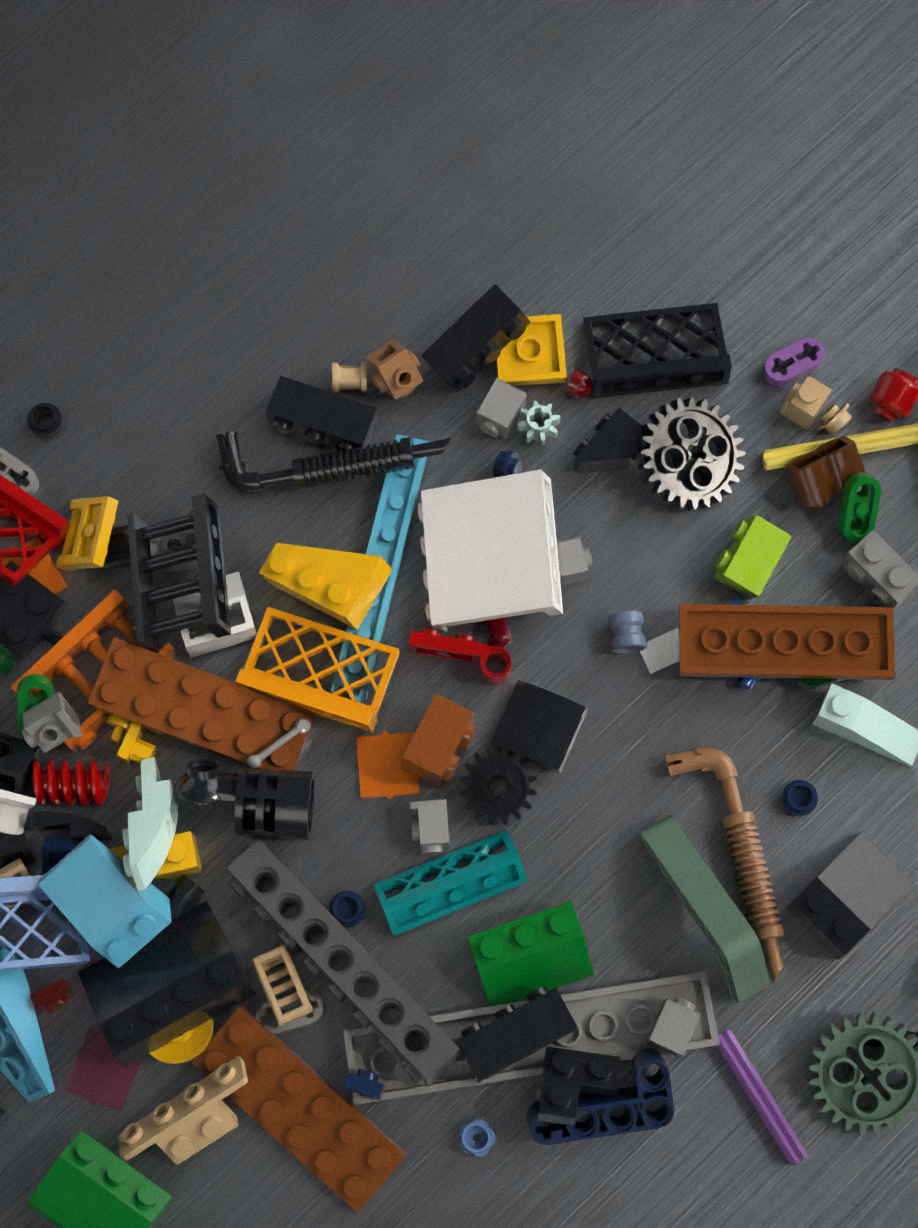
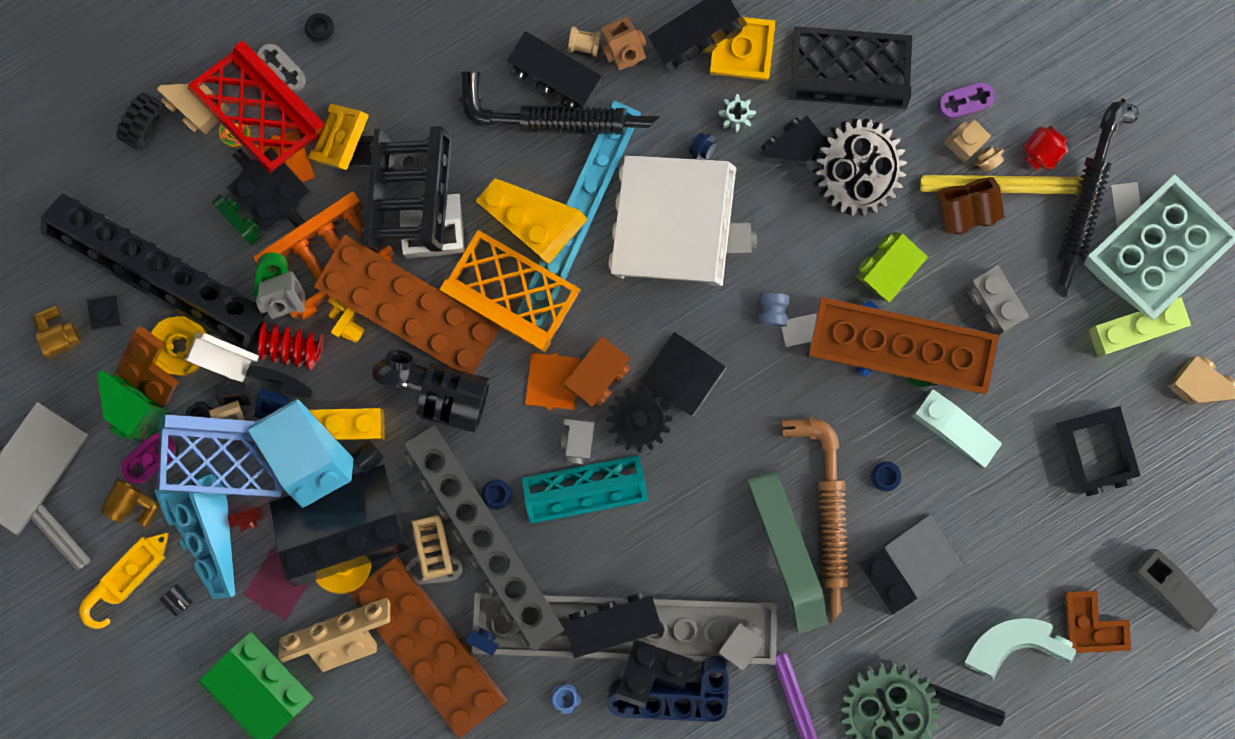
camera: 10 degrees right, 10 degrees up
light aqua slope [123,757,178,891] -> none
light grey hinge [247,718,311,769] -> none
red plate [409,628,512,686] -> none
green slope [467,901,594,1007] -> none
light grey brick [476,378,527,439] -> none
dark red arm [479,617,512,649] -> none
dark red hinge [565,369,593,398] -> none
green plate [838,472,881,543] -> none

